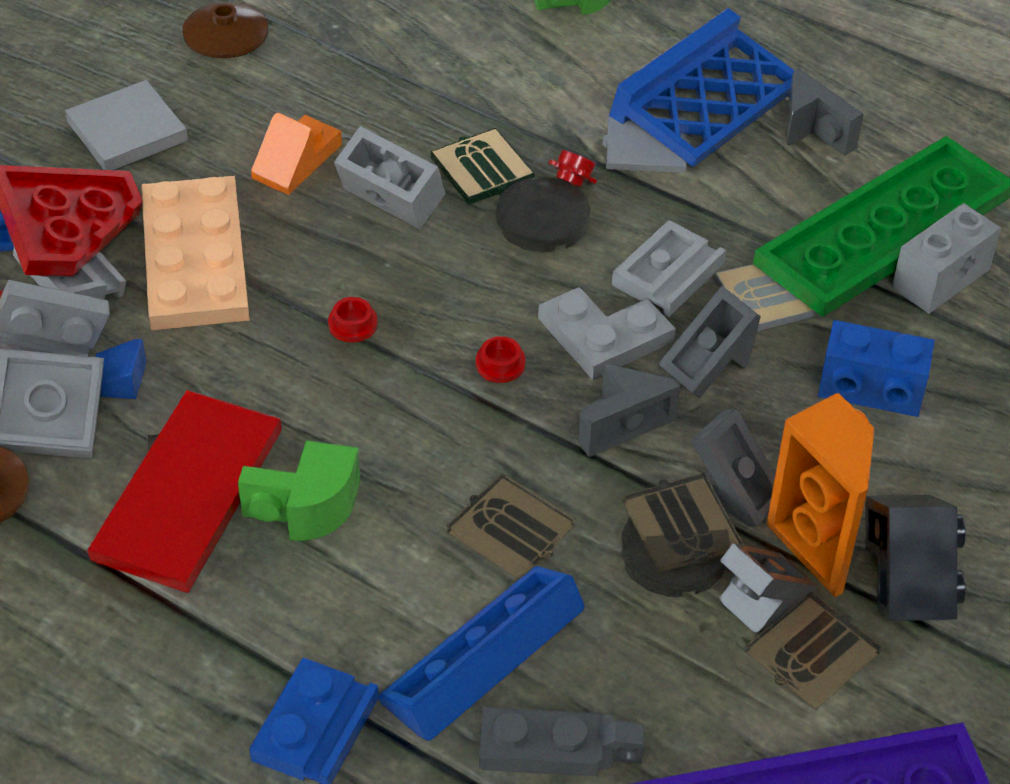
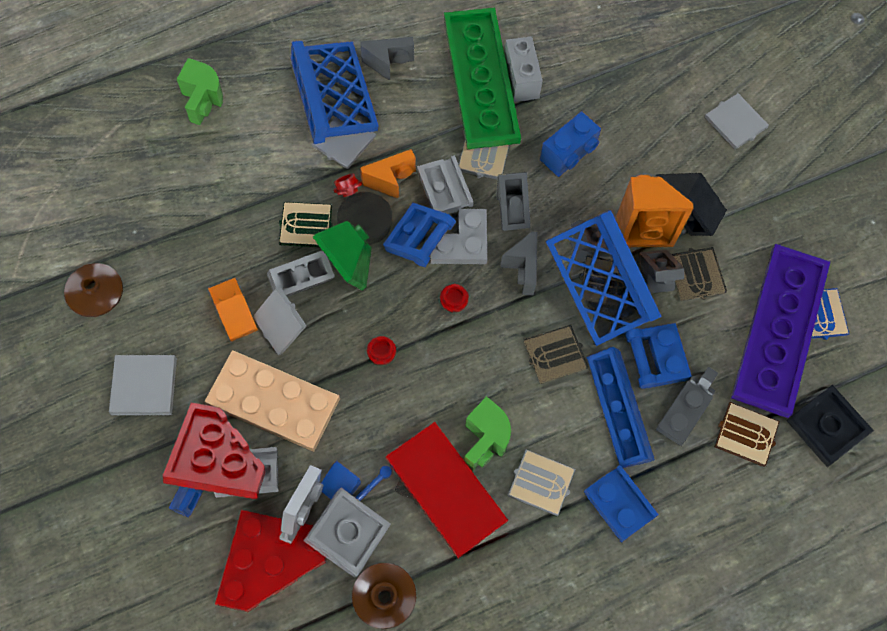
camera: 60 degrees left, 20 degrees up
none -> light grey piece [253,287,306,355]
none -> green slope [313,221,372,291]
none -> blue hinge [355,466,392,501]
none -> orange slope [360,149,416,198]
none -> blue plate [383,203,456,267]
none -> piece [508,449,576,517]
none -> blue fence [545,210,662,346]
none -> blue plate [625,323,692,389]

